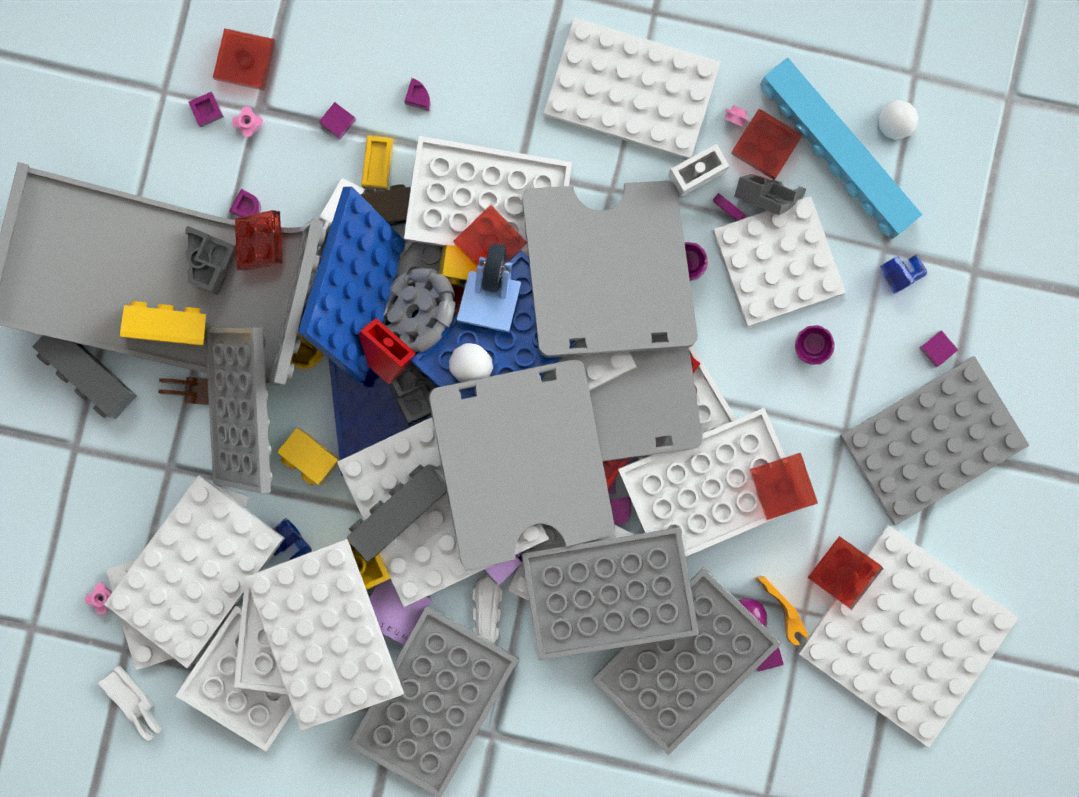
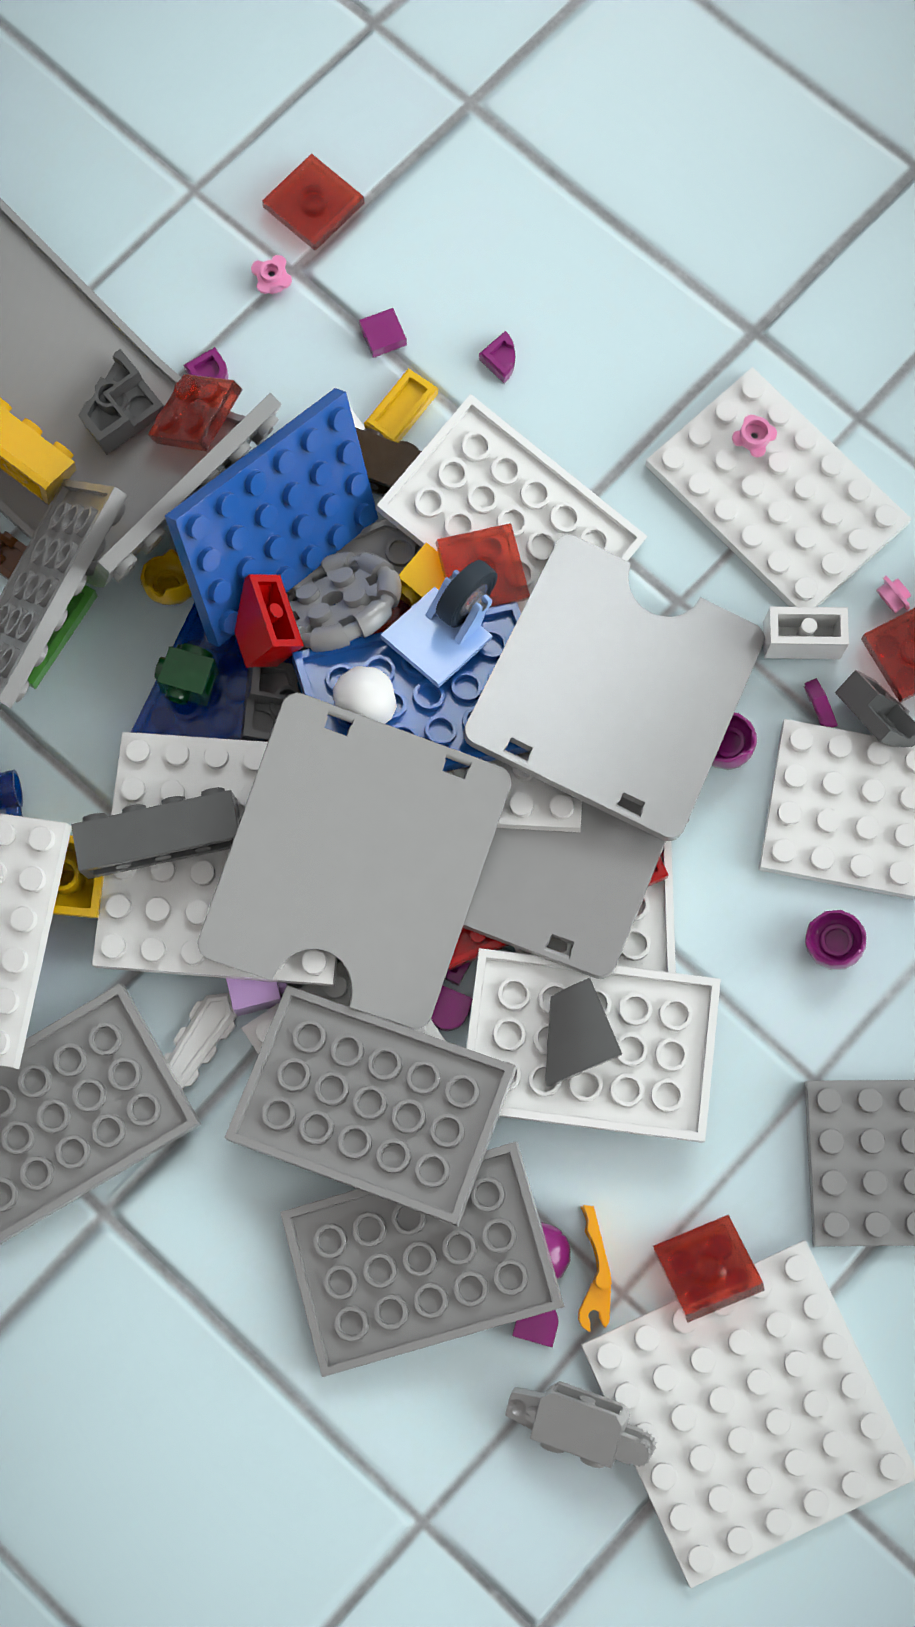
camera: 30 degrees right, 10 degrees down
magenta tile [188,91,224,127] -> none
yellow brick [277,428,340,486] -> none
lavender slope [369,578,432,645] -> none
clear red plate [749,453,818,520] -> none
none -> dark green brick [154,643,219,706]
none -> light grey hinge [505,1381,657,1468]
none -> dark grey slope [545,978,622,1088]
none -> bright pink plate [732,415,777,457]

